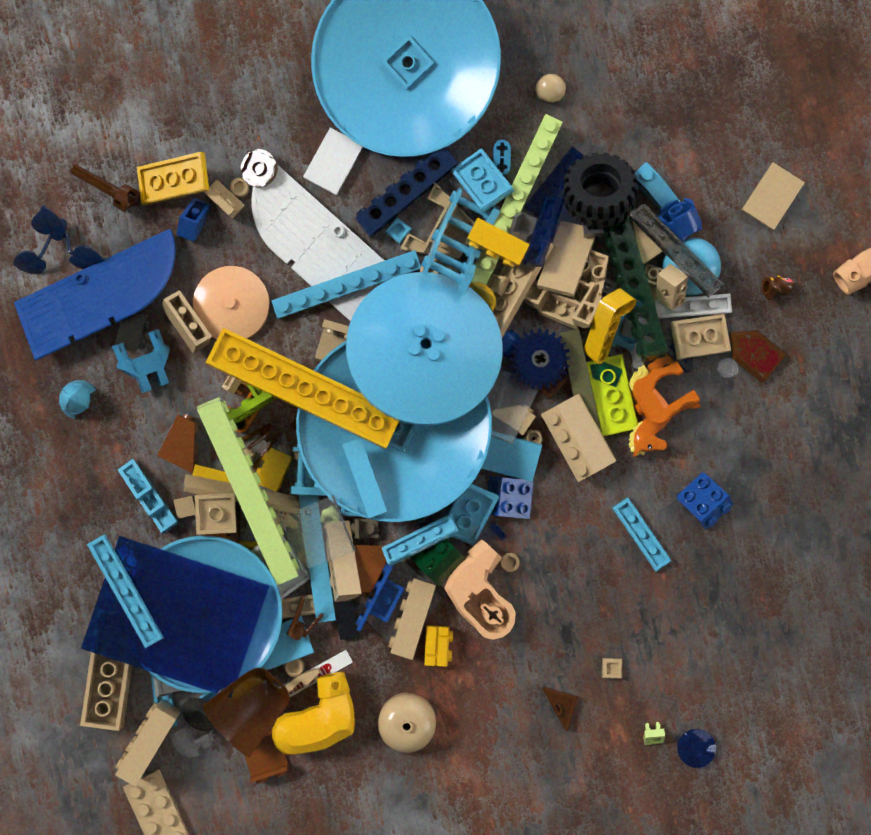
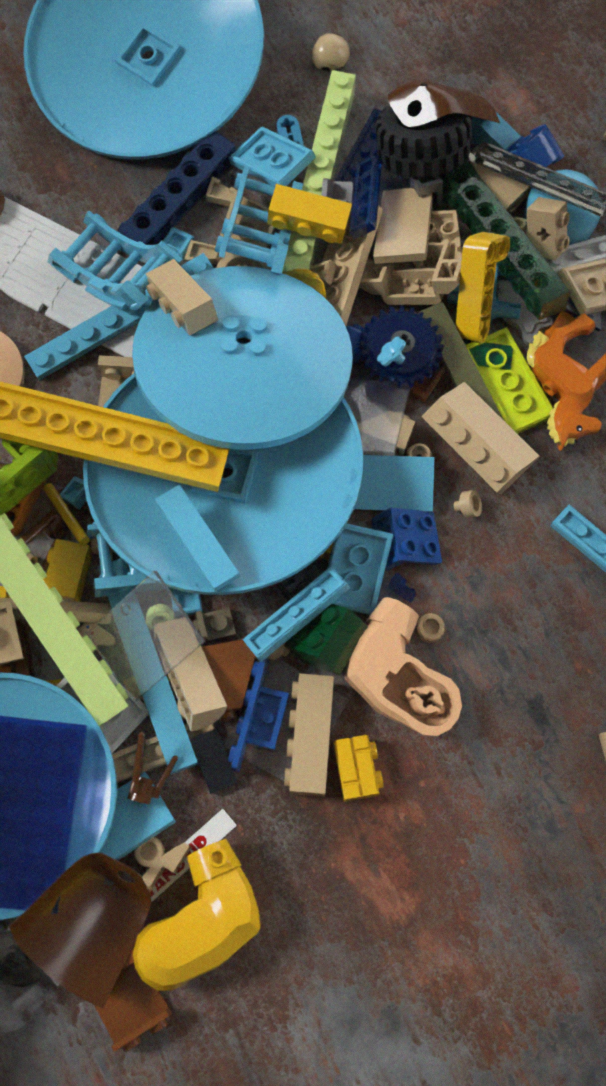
camera: 15 degrees left, 15 degrees down
white tile [303,127,363,196] -> none
tan cylinder [378,692,436,753] -> none
reddish brown tile [542,686,578,731] -> none
none -> yellow bar [43,483,90,546]
none -> medium azure fence [47,211,182,310]
none -> medium azure tile [60,476,87,510]
none -> tan brick [145,259,218,336]
none -> medium azure plant [377,336,406,366]
none -> reddish brown piece [388,80,500,127]
none -> tan tile [454,490,482,518]

